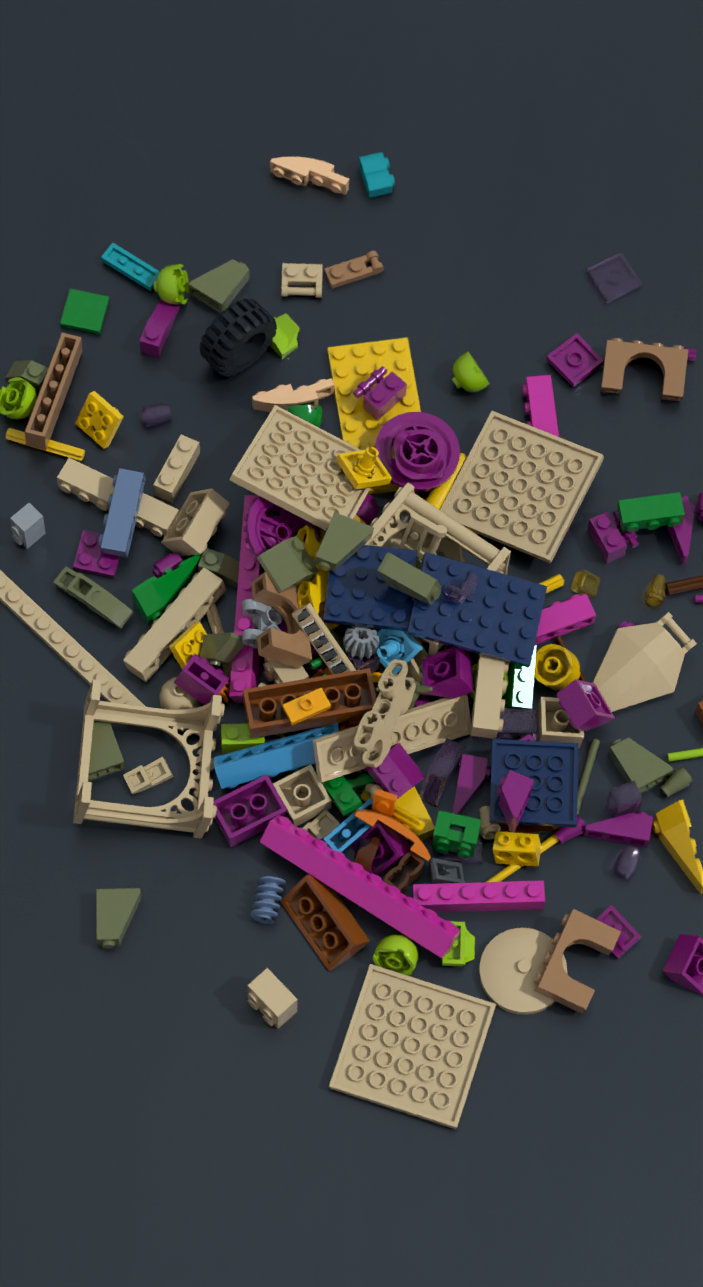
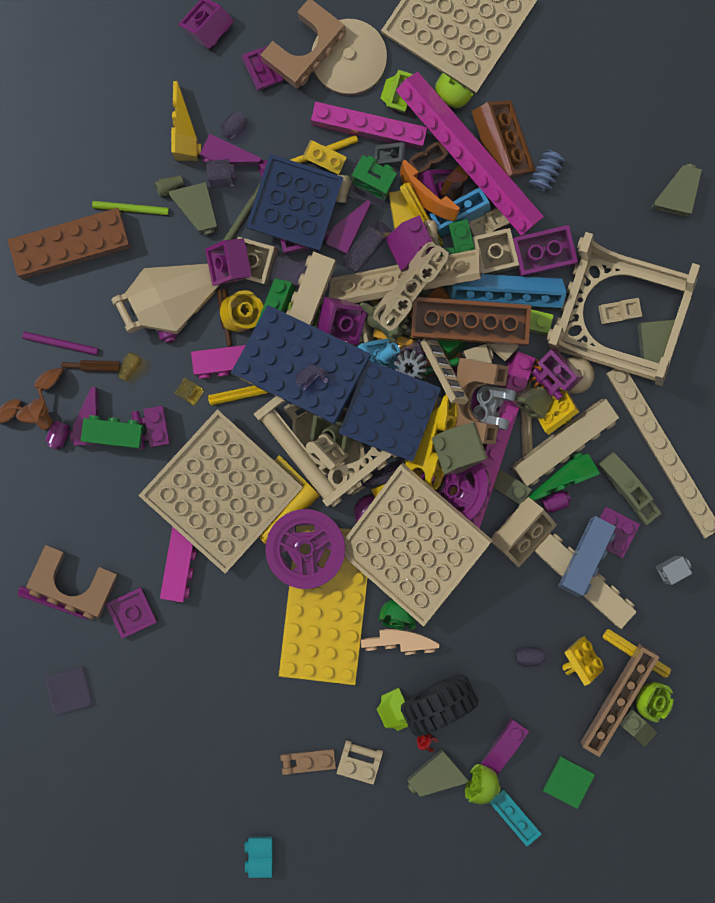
camera: 160 degrees left, 20 degrees up
tan brick [153,434,200,504] -> none
tan brick [247,968,298,1029] -> none
light nougat slope [270,157,349,195] -> none
light orange plate [282,687,331,725] -> none
olive slope [314,512,374,571] -> none
yellow plate [336,447,392,490] -> none
magenta brick [353,366,407,421] -> none
orange plate [372,789,398,816] -> none
olive slope [377,552,441,605] -> none
magenta piece [393,429,447,480] -> none
lime cylinder [452,351,490,393] -> none
magenta slope [497,770,534,832] -> none

